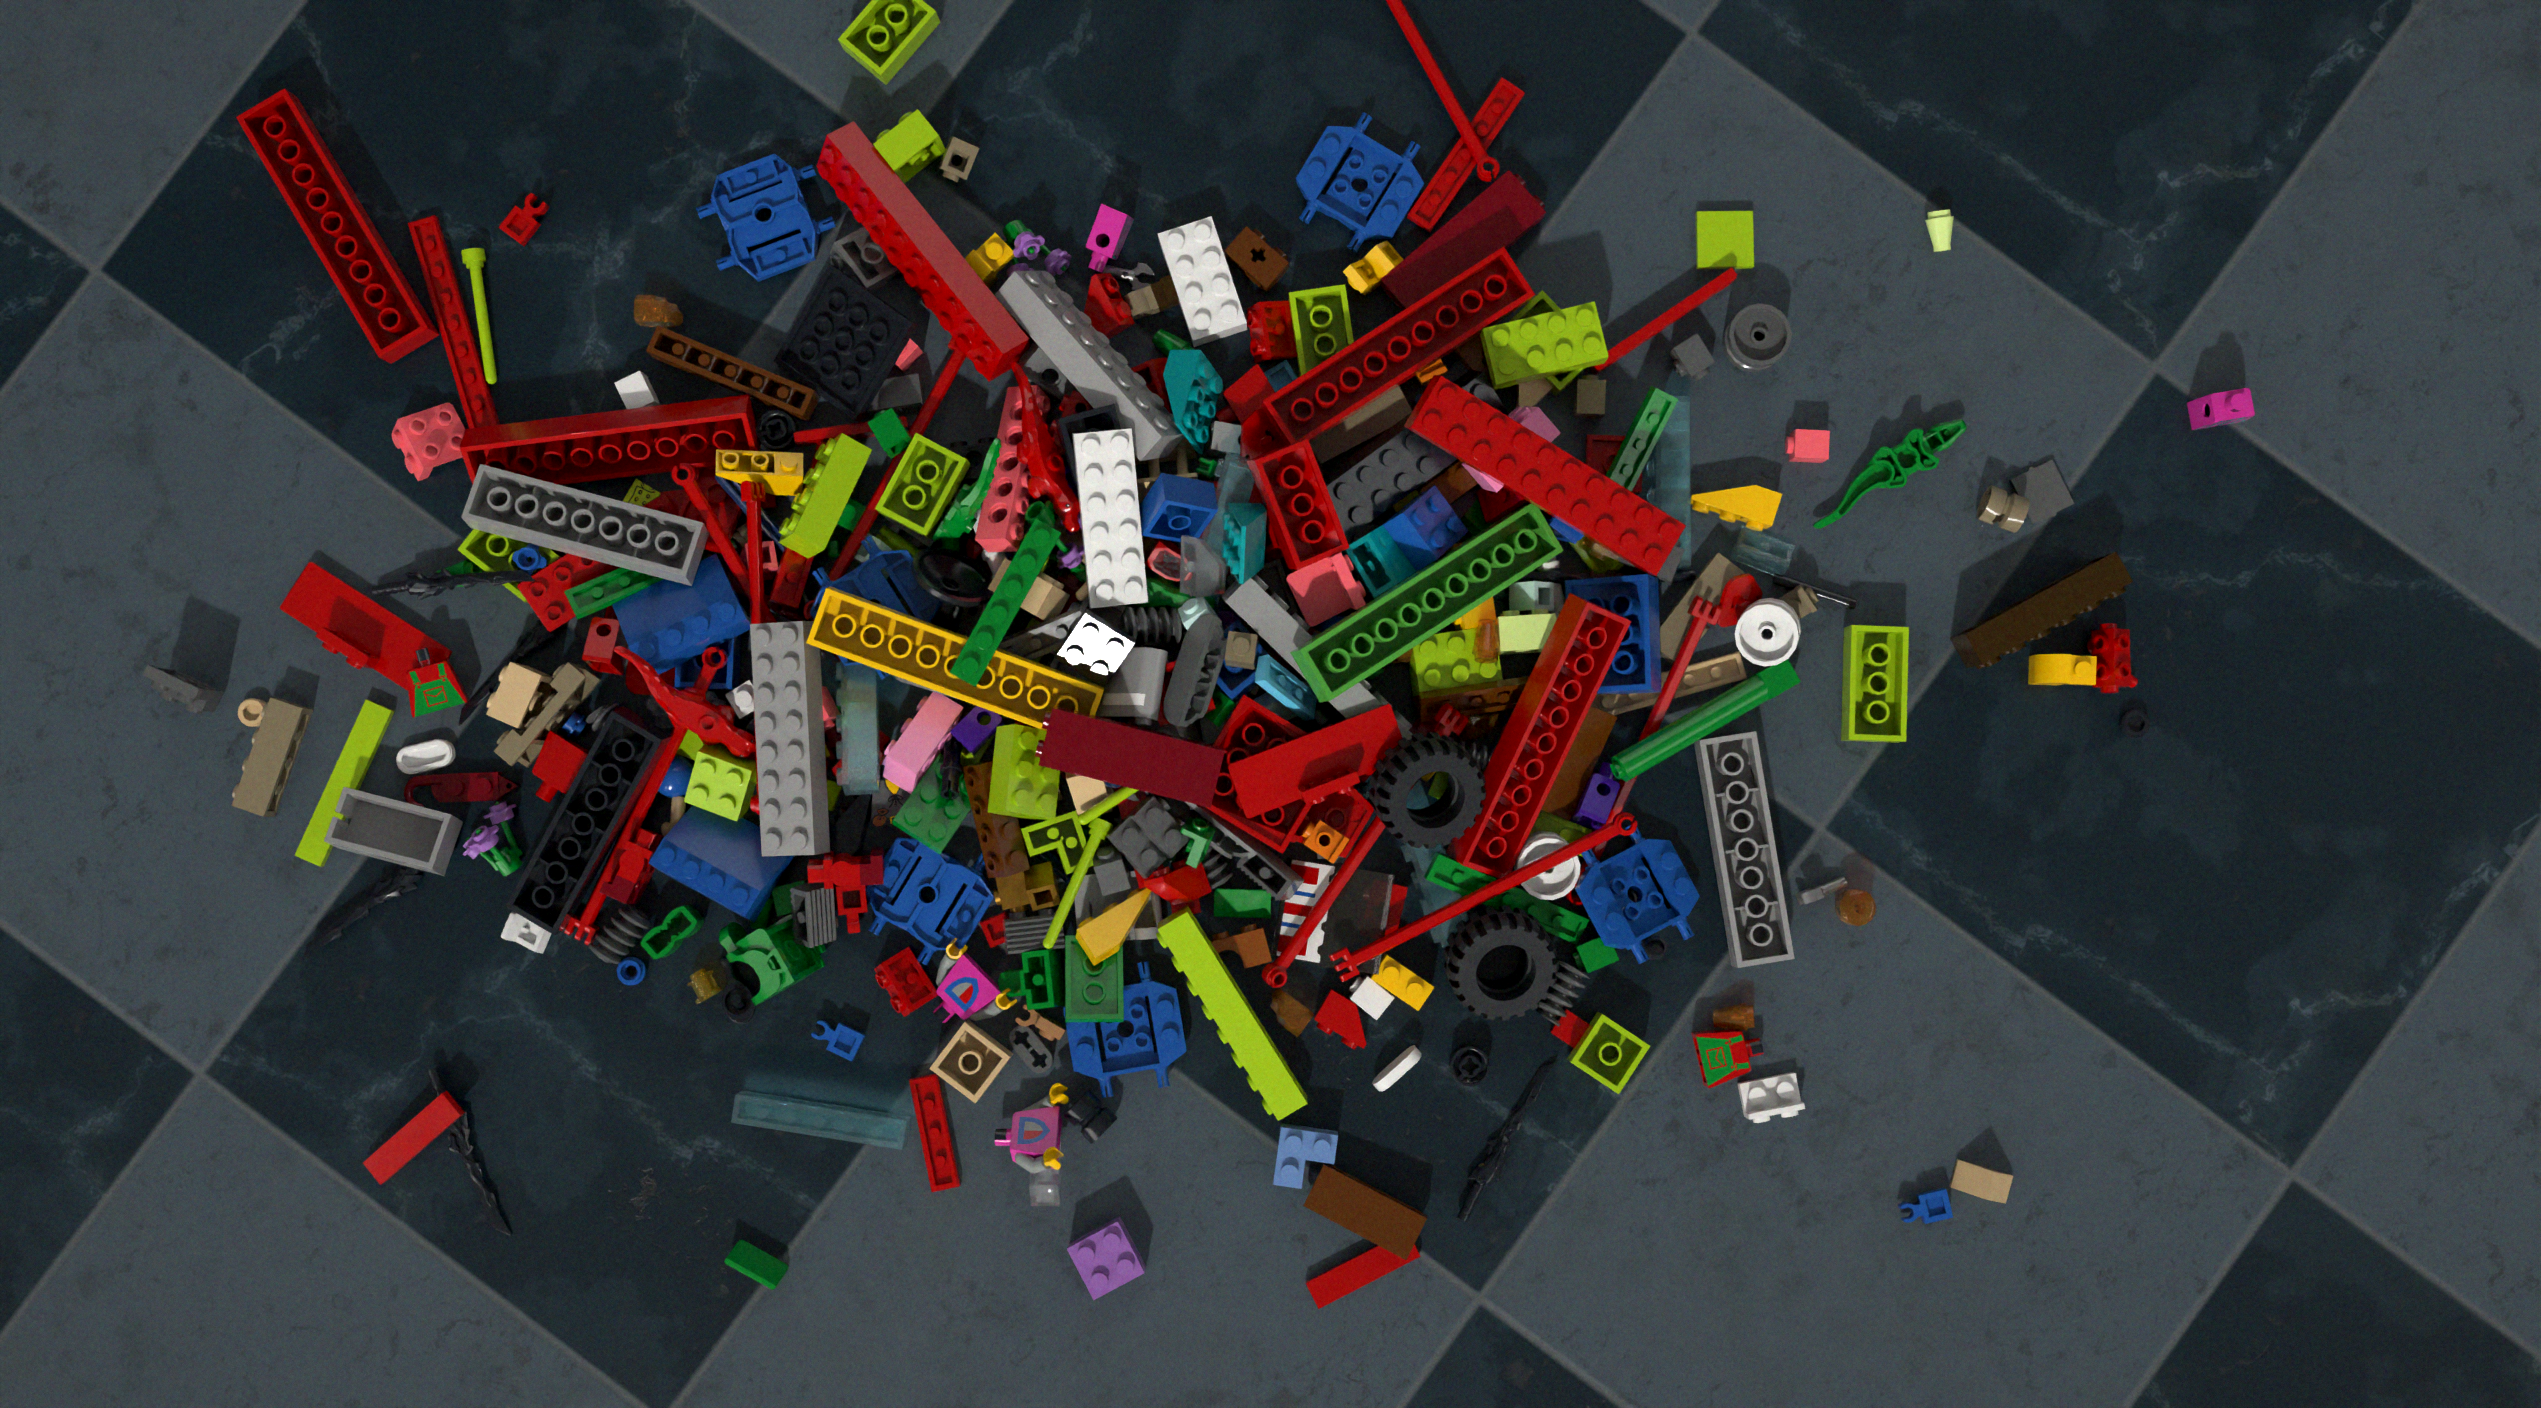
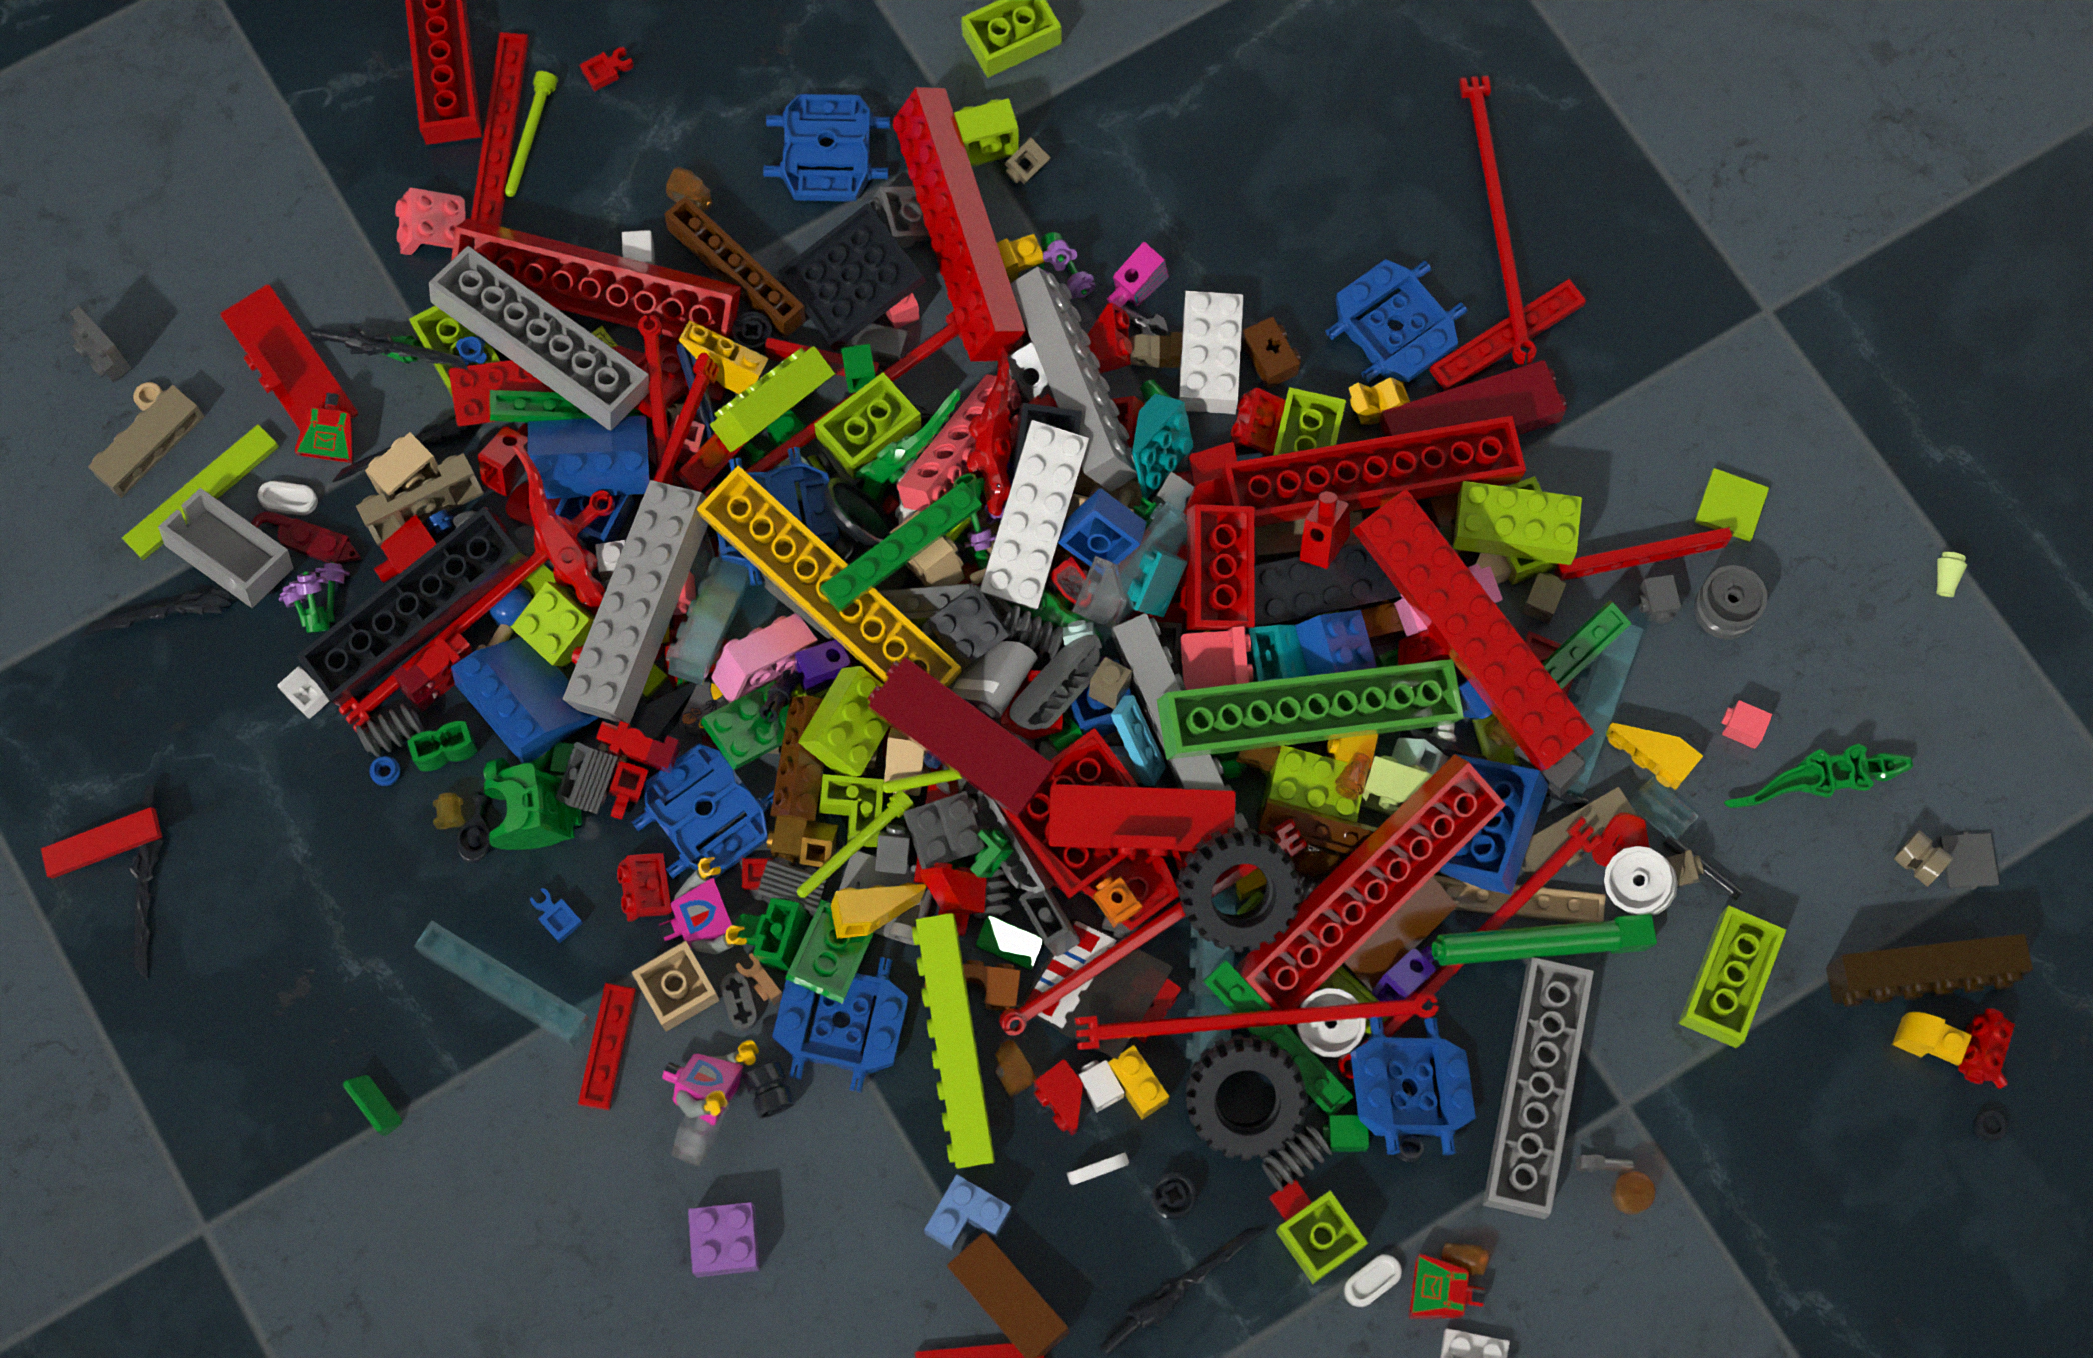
camera: 20 degrees right, 15 degrees down
none -> red torso [1300,491,1350,569]
none -> white tile [1344,1255,1402,1307]

